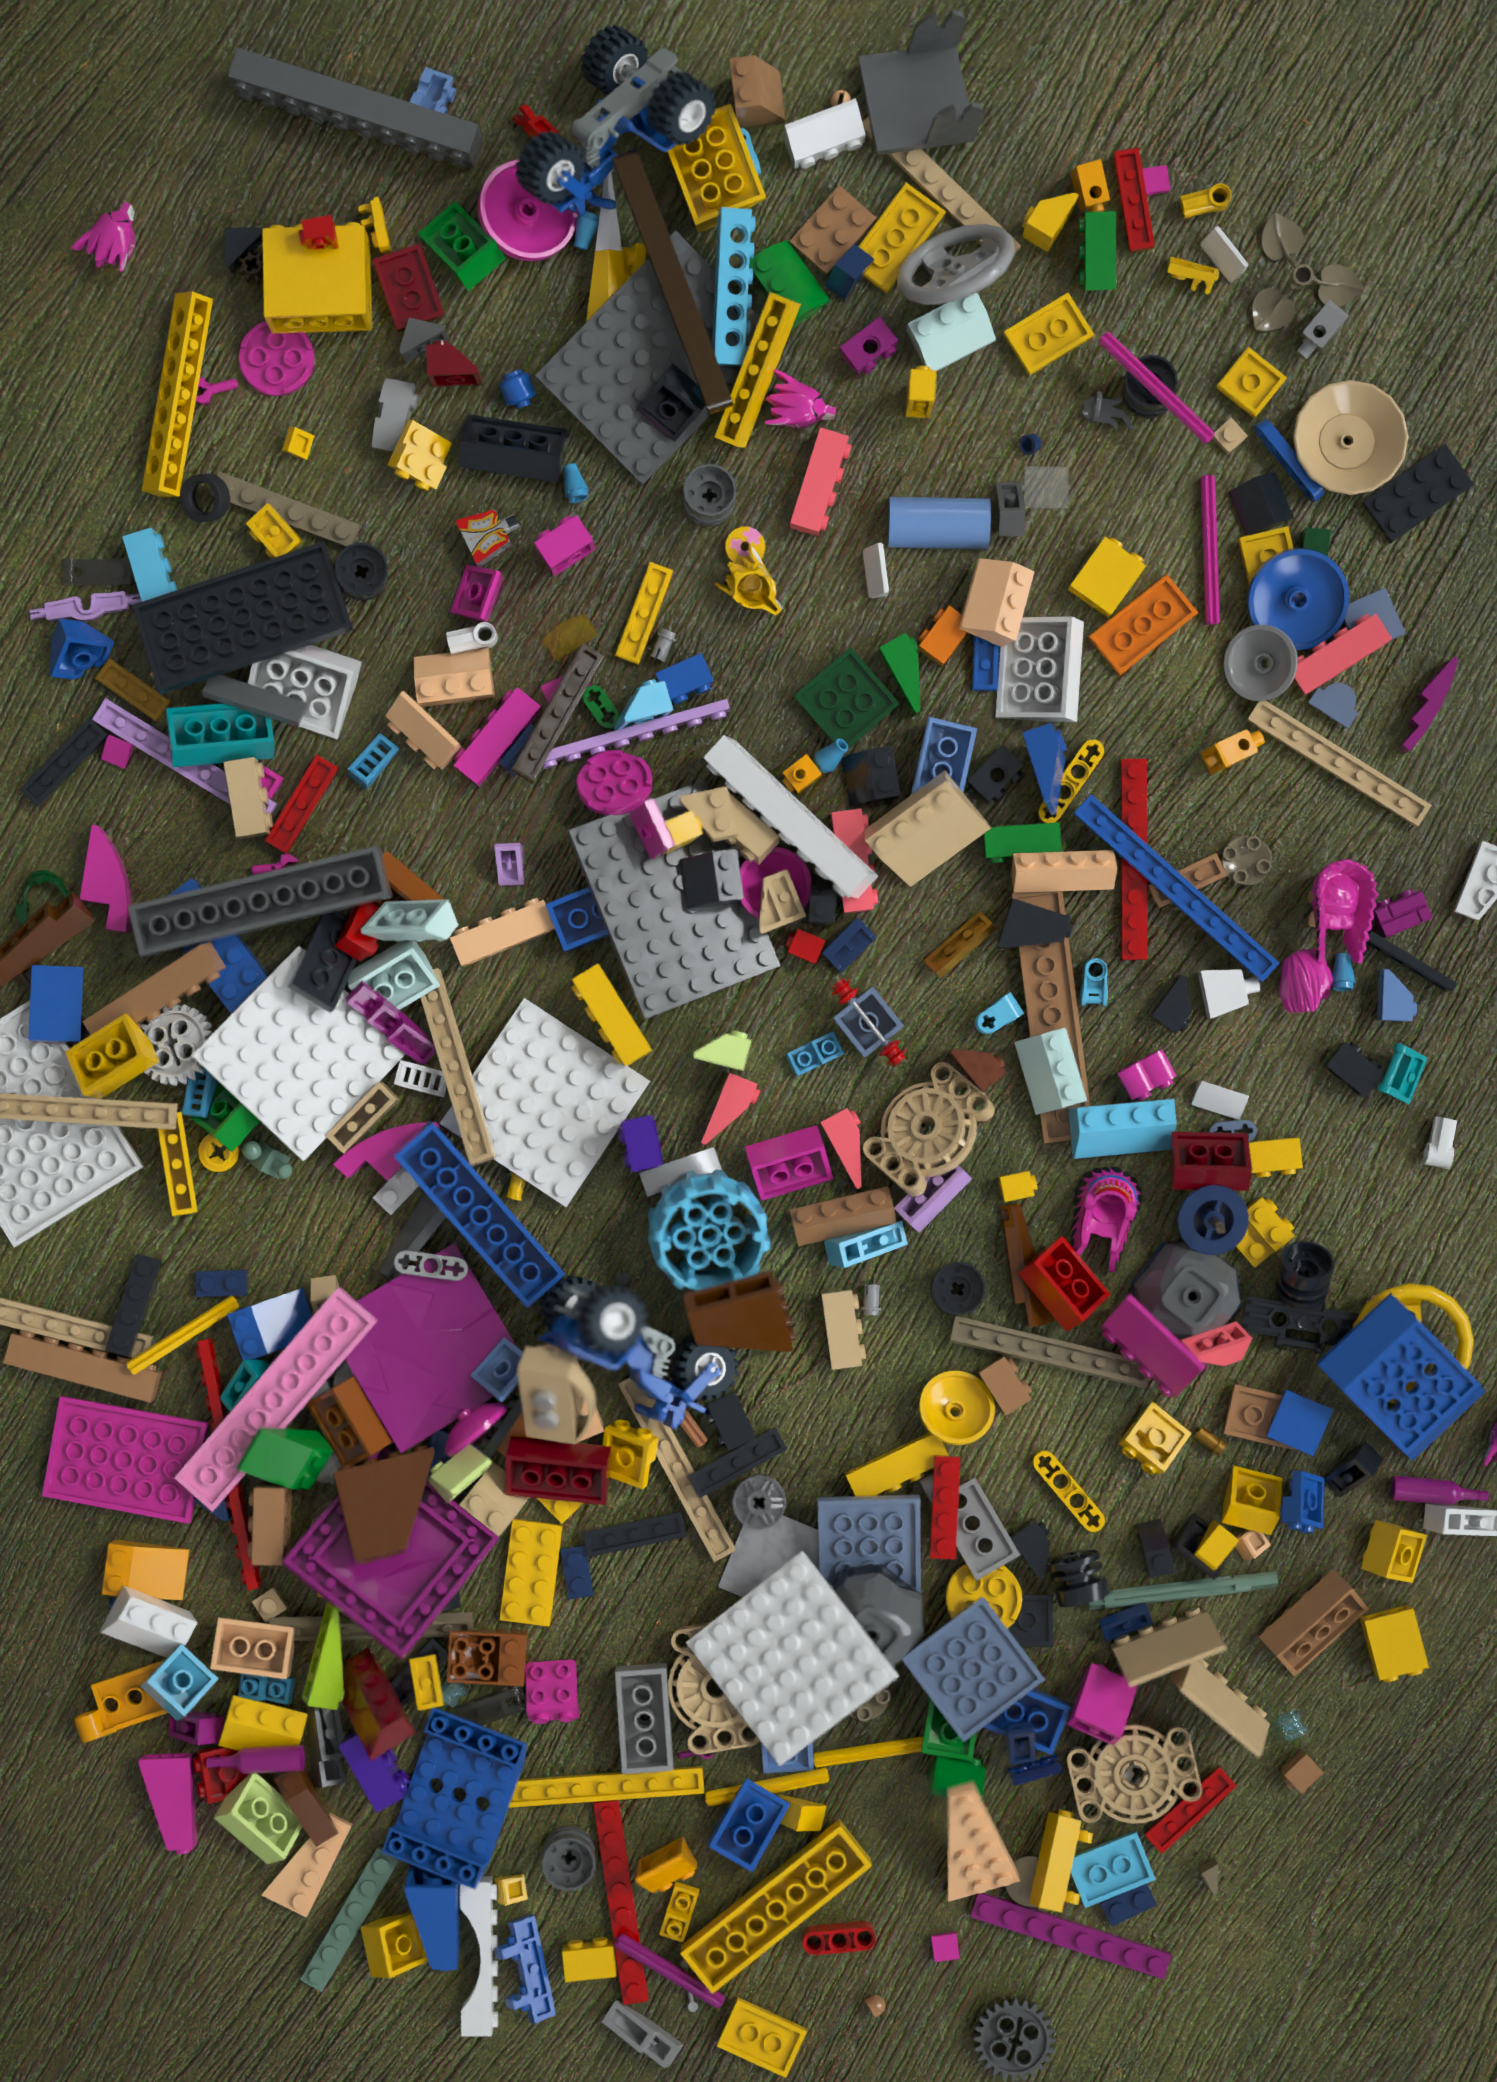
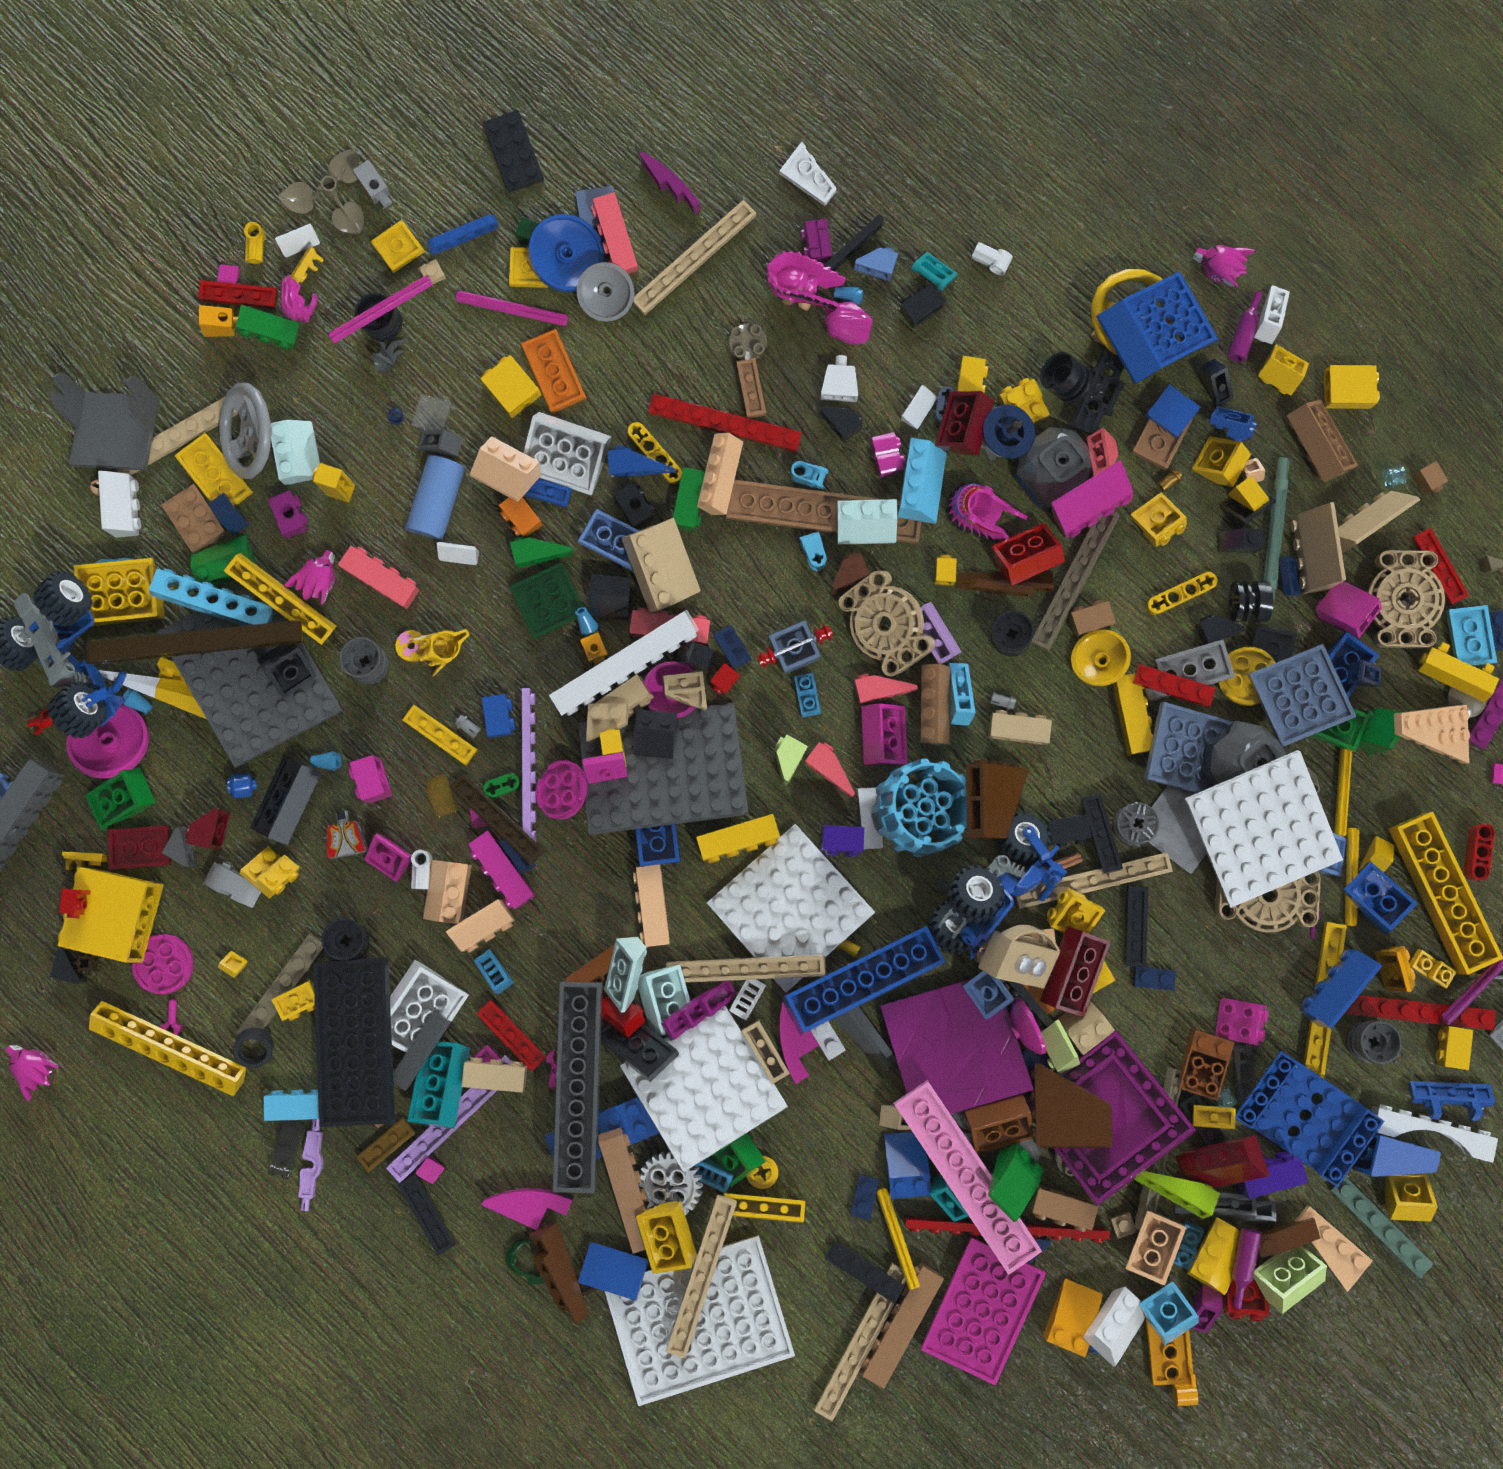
camera: 80 degrees left, 5 degrees down
blue slope [50,618,114,679] -> none
dark pink slope [139,1752,197,1854] -> none
sand green piece [242,1140,292,1179] -> none
light grey beam [394,1251,468,1281] -> none
yellow slope [494,1874,528,1906] -> none
lavender slope [495,843,524,886] -> none
yellow plate [500,1518,563,1627] -> none
medium azure slope [613,679,673,731] -> none
light grey brick [615,1663,674,1774] -> none
medium nougat slope [729,55,786,127] -> none
pearl gold plate [923,911,997,979] -> none
black slope [996,898,1074,949] -> none
yellow plate [1003,293,1094,376] -> none
clear blue plate [1008,1754,1063,1786] -> none
yellow slope [1022,193,1079,252] -> none
blue plate [1073,794,1279,982] -> none
light orange torso [1200,729,1265,776] -> none
black slope [1228,472,1294,536] -> none
tan dish [1293,380,1409,495] -> none
sand blue piece [1308,683,1358,729] -> none
none -> dark pink hair [281,275,318,323]
none -> blue slope [1299,949,1382,1029]

